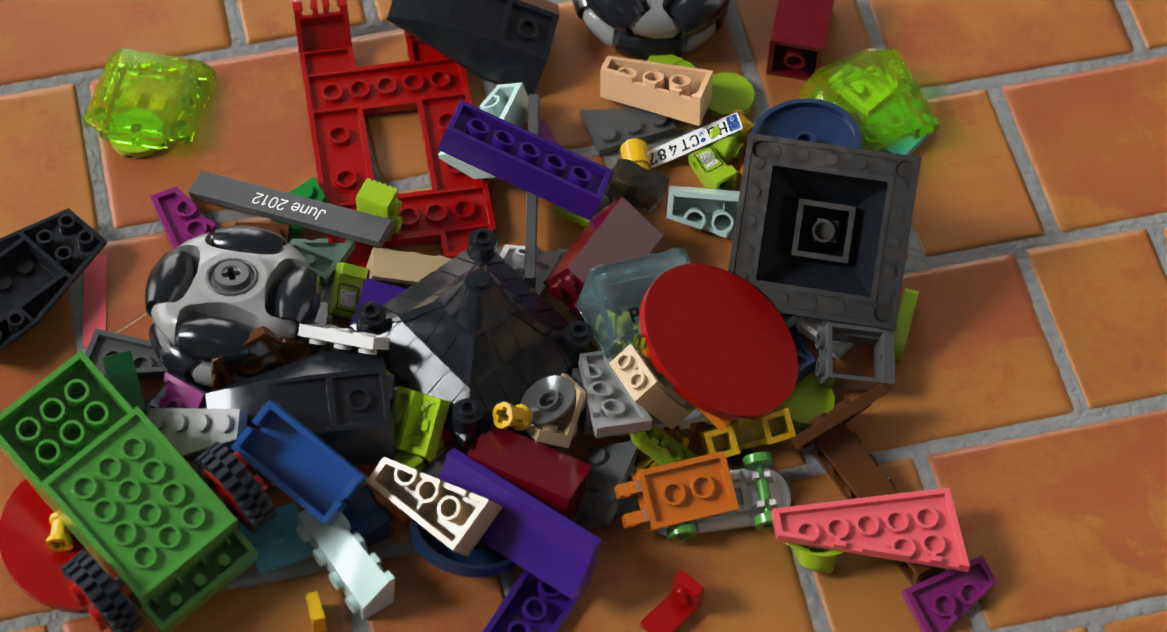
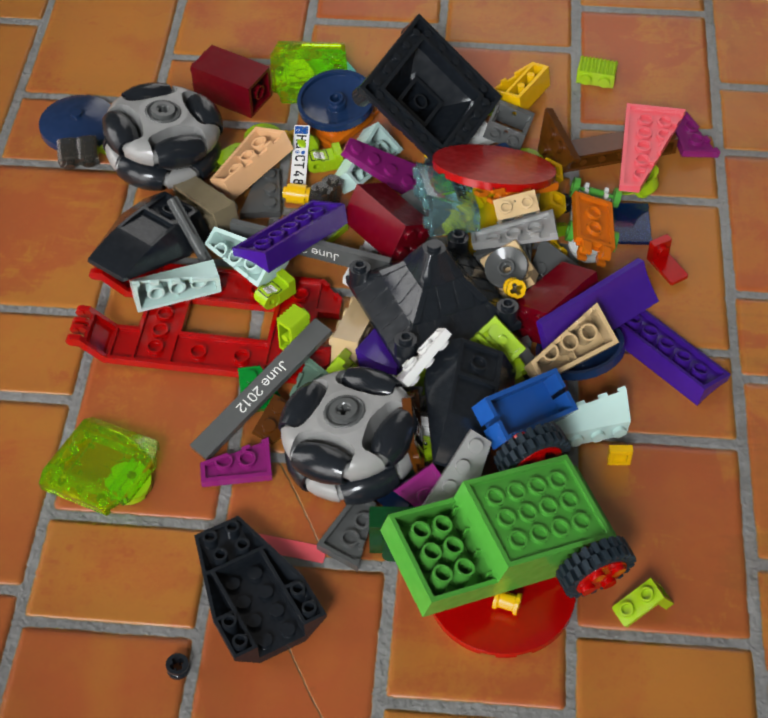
camera: 70 degrees left, 5 degrees down
none -> light aqua wedge [129,260,222,313]
none -> dark grey axle [167,196,217,268]
none -> dark tan wedge [173,176,239,233]
none -> lime leg [254,268,296,310]
none -> magenta wing [341,137,423,194]
none -> yellow wedge [494,62,550,115]
none -> lime brick [576,56,618,89]
none -> clear blue piece [613,203,652,245]

